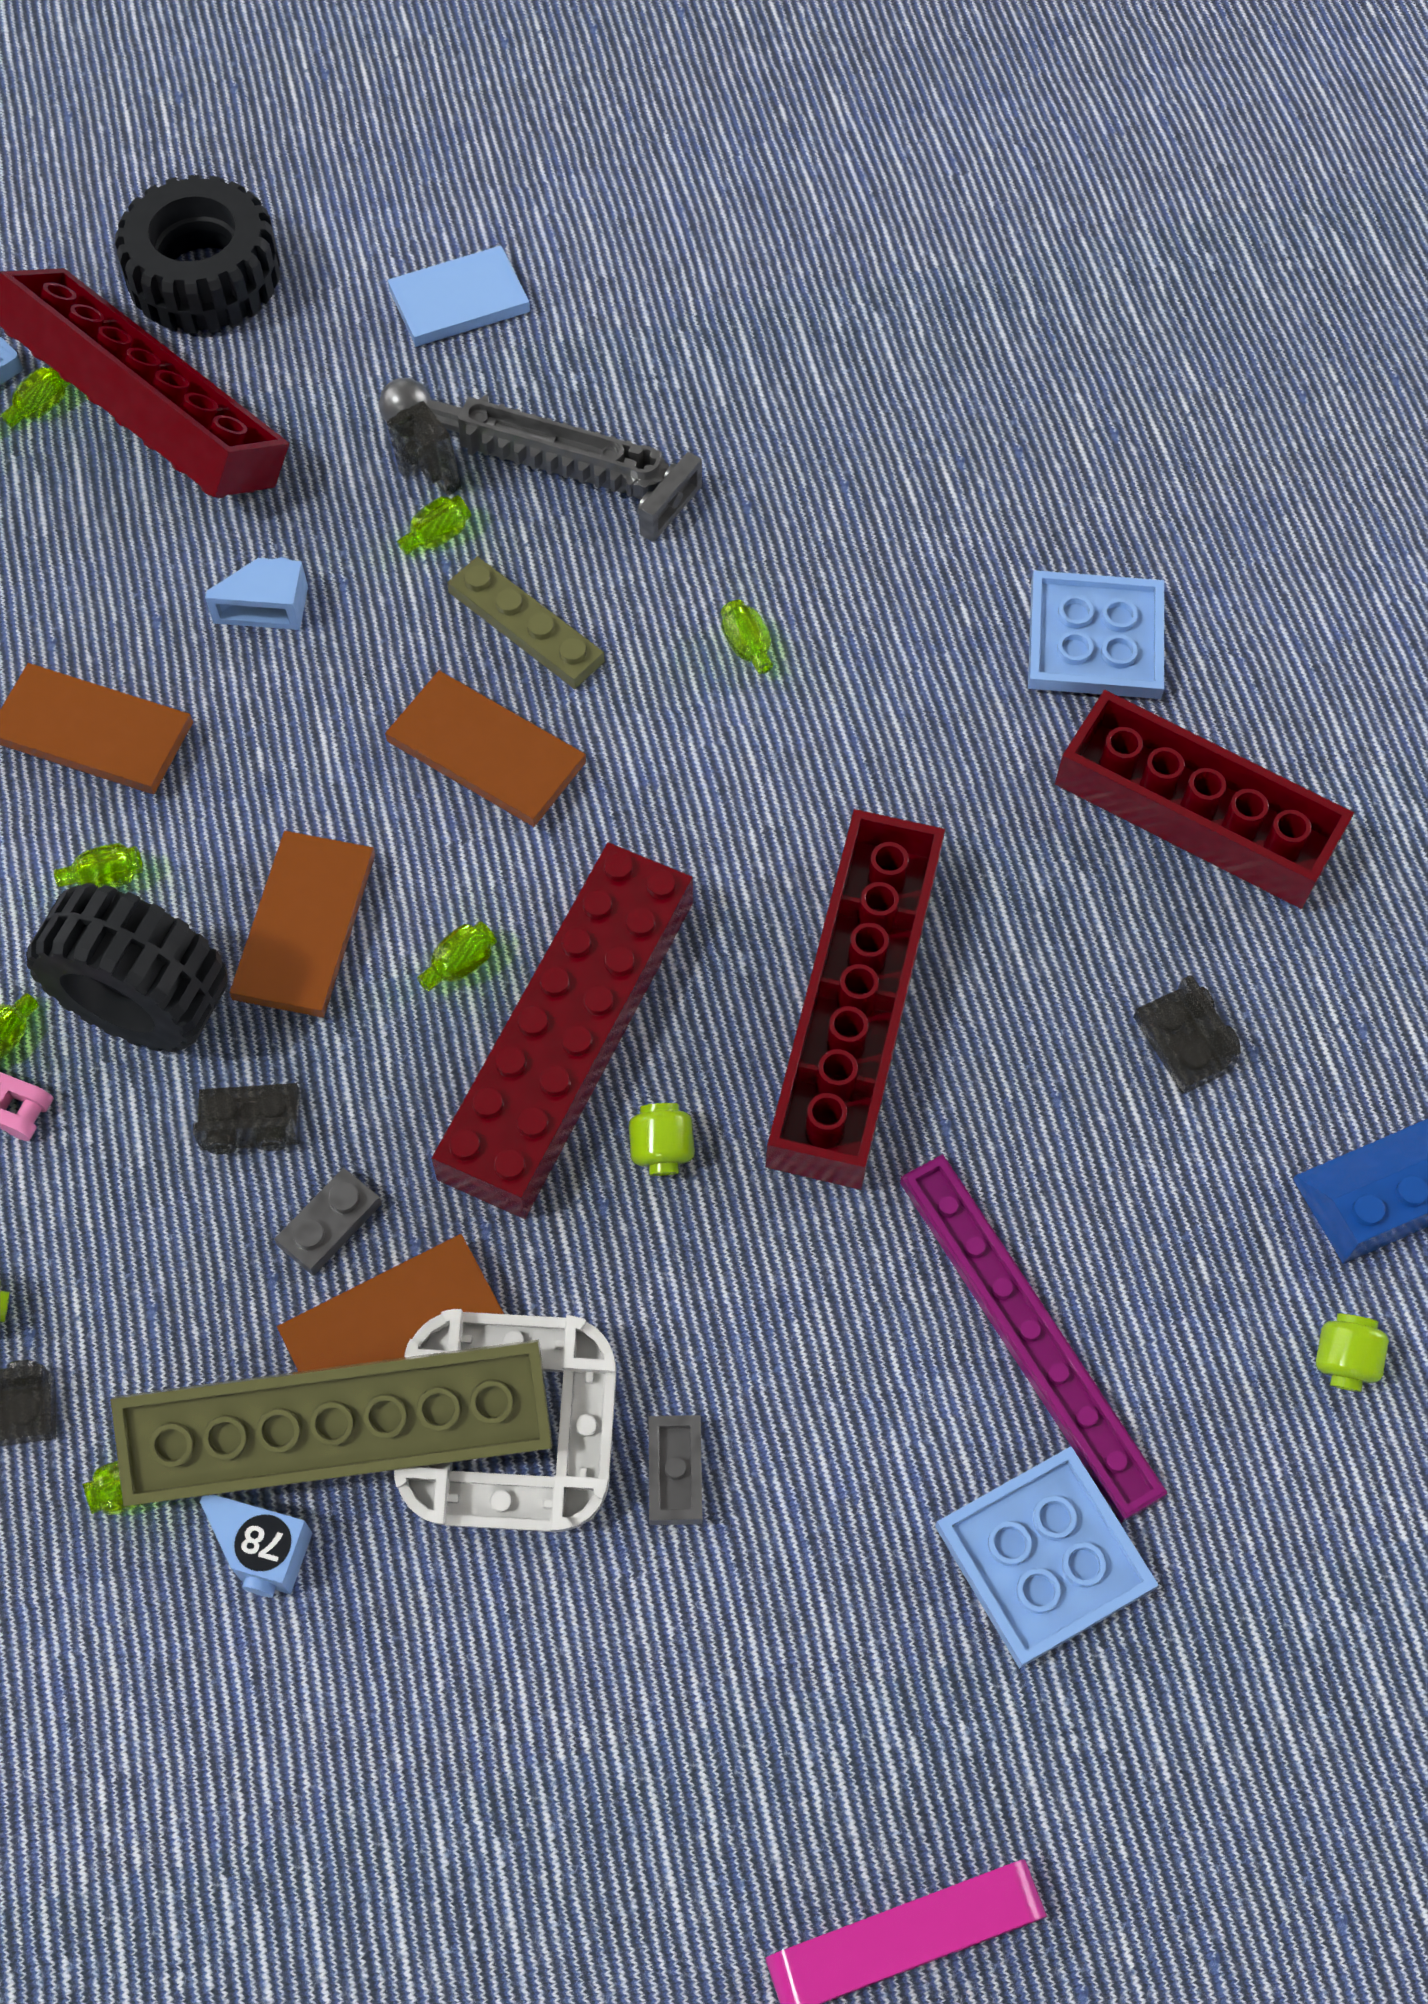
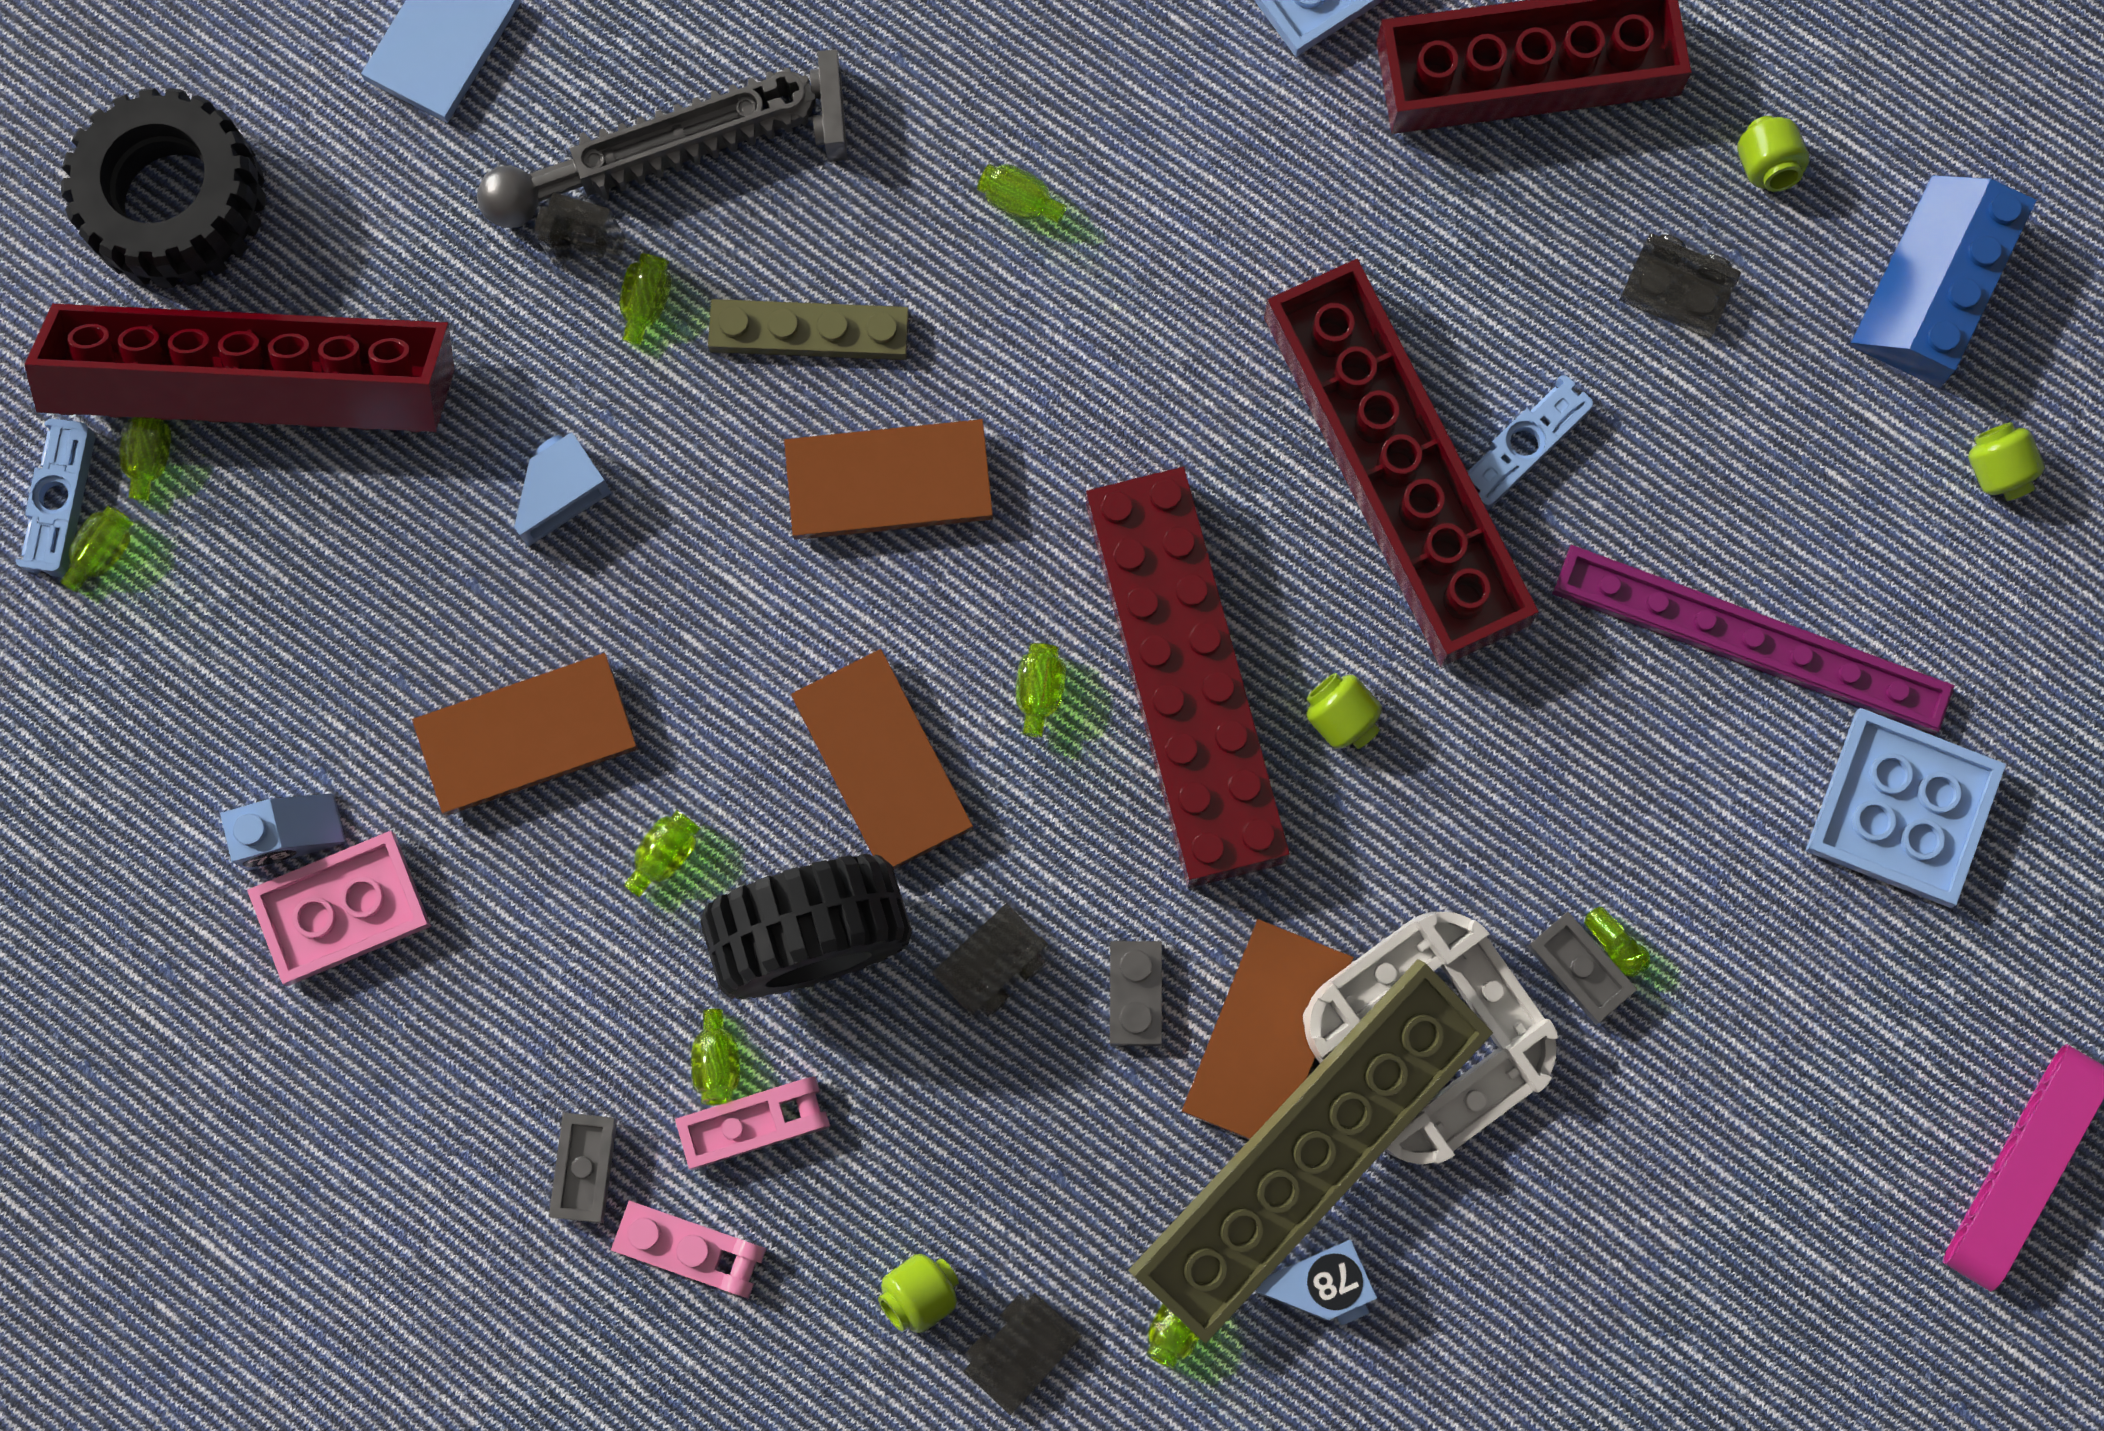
camera: 35 degrees left, 15 degrees up
none -> light blue piece [1467,375,1593,511]
none -> clear neon green arm [1584,907,1650,977]
none -> lime head [1737,116,1810,192]

